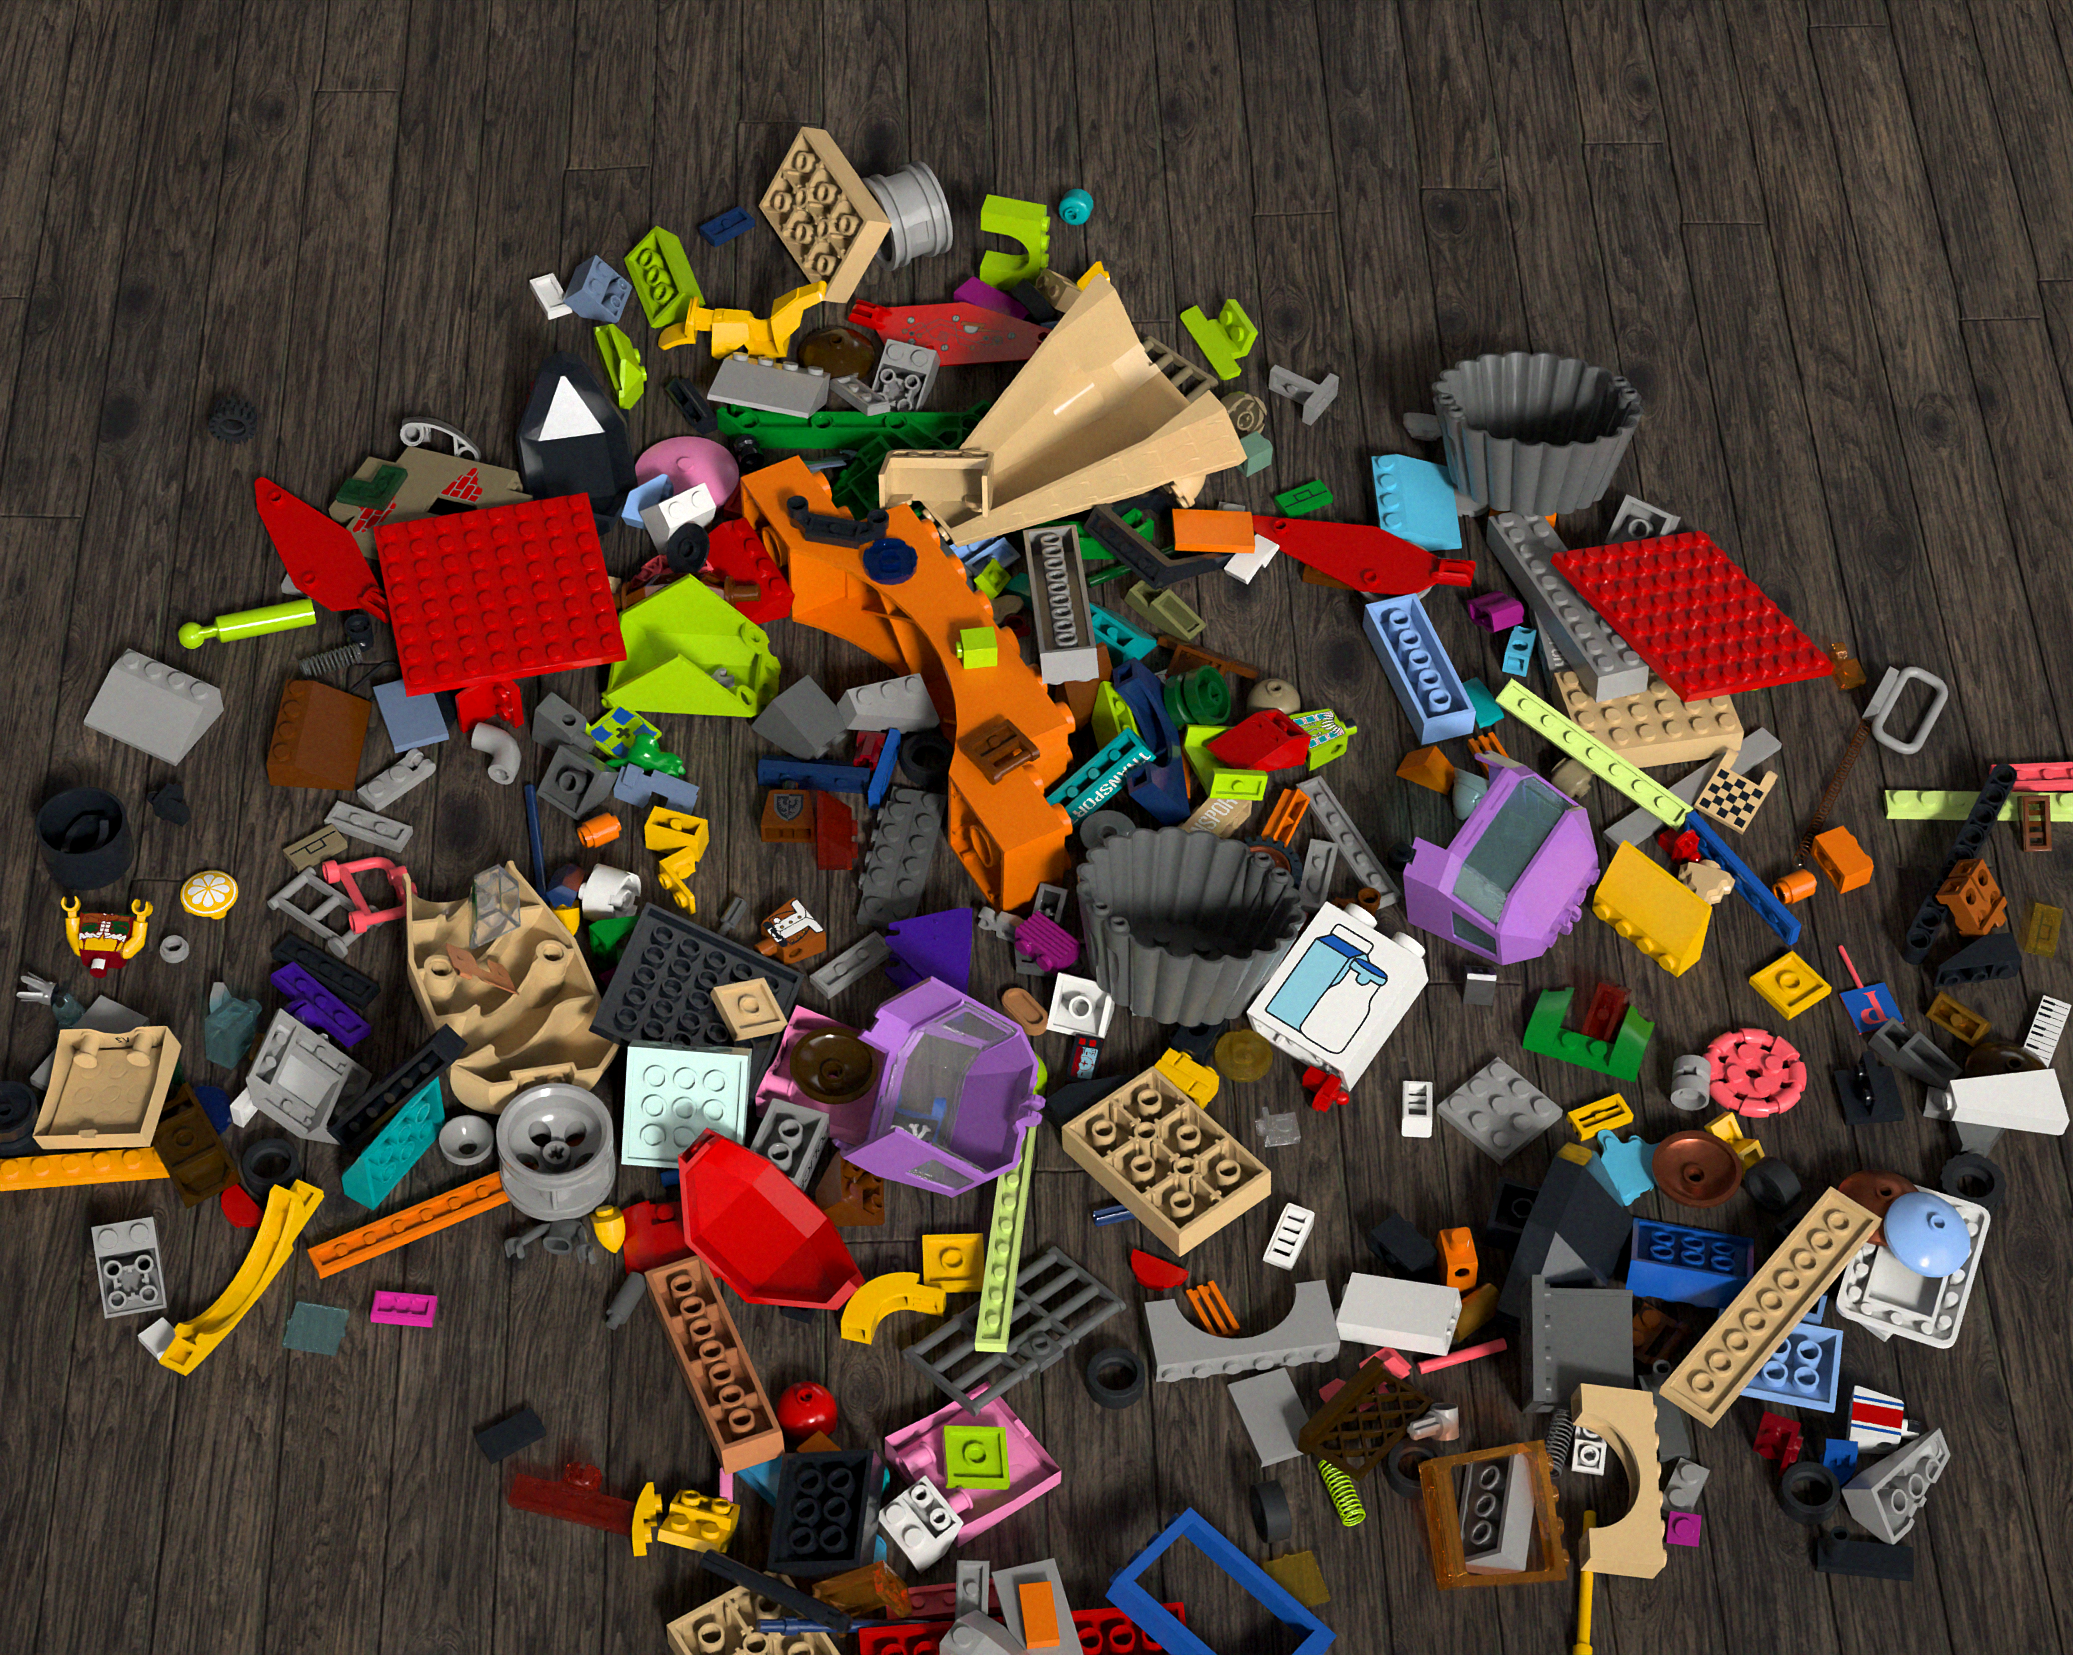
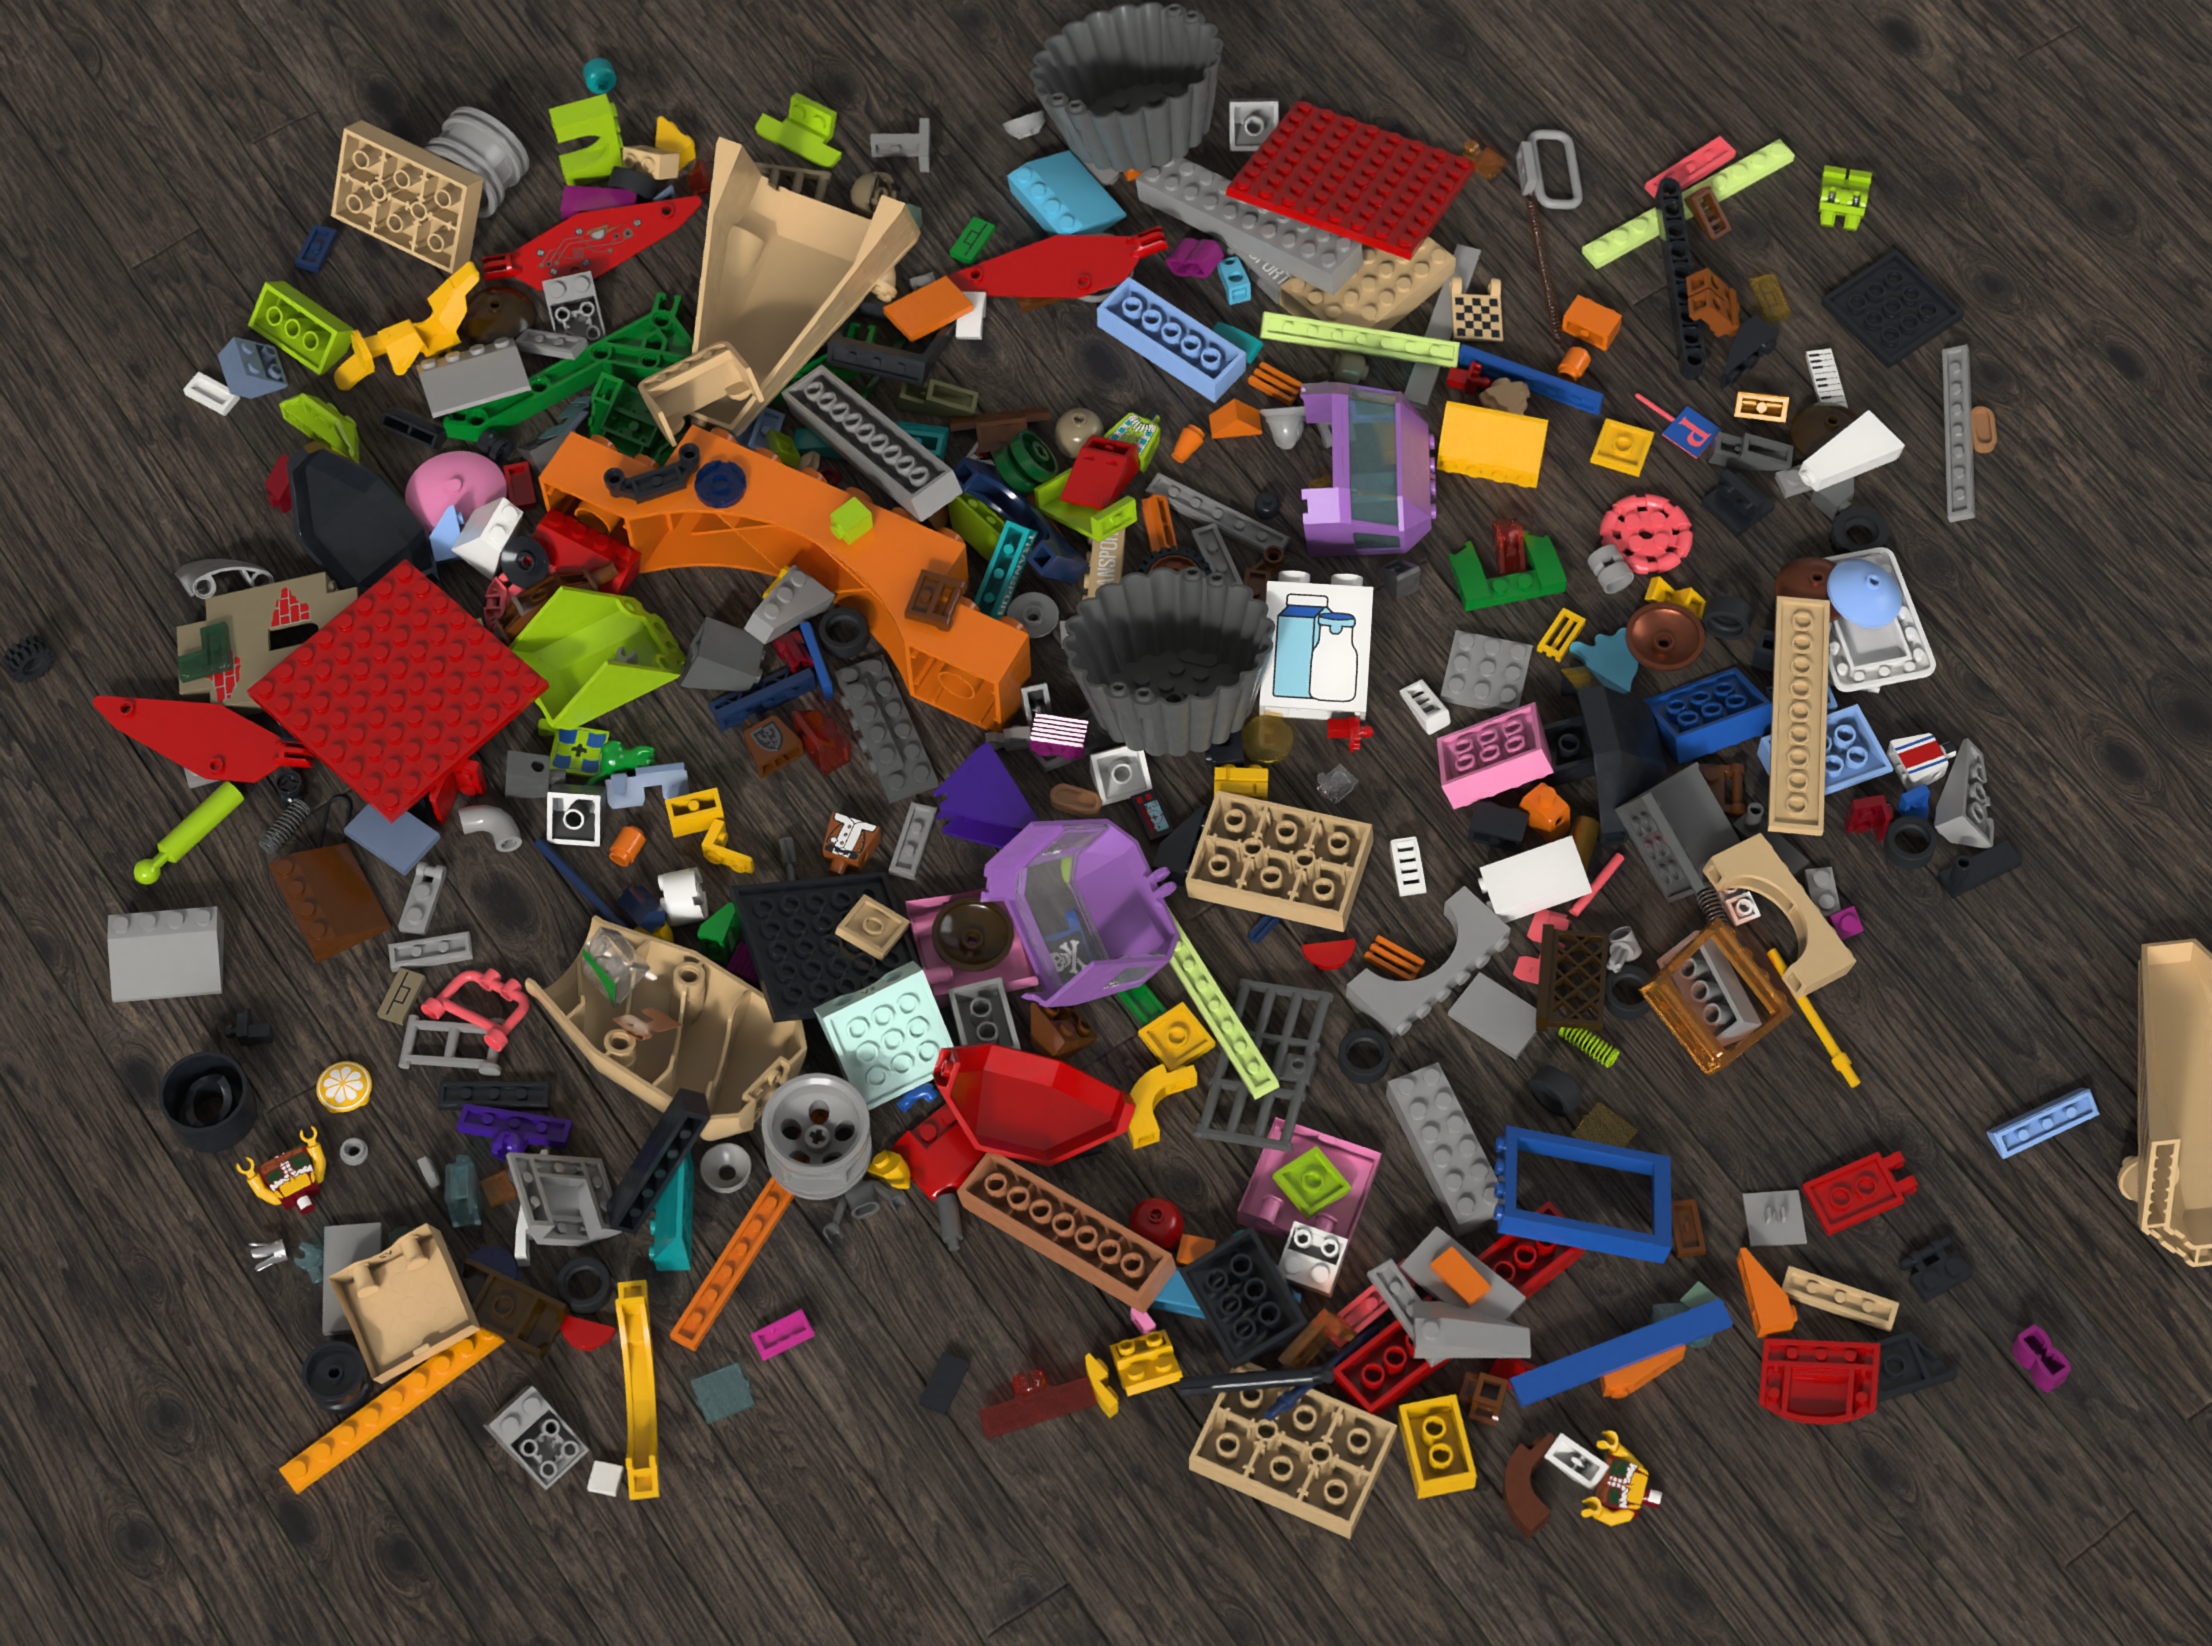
camera: 30 degrees left, 10 degrees up
none -> green tile [1116,983,1168,1027]
none -> orange cone [1171,424,1205,463]
none -> light grey brick [1386,1062,1498,1238]
none -> bright pink slope [1437,702,1554,809]

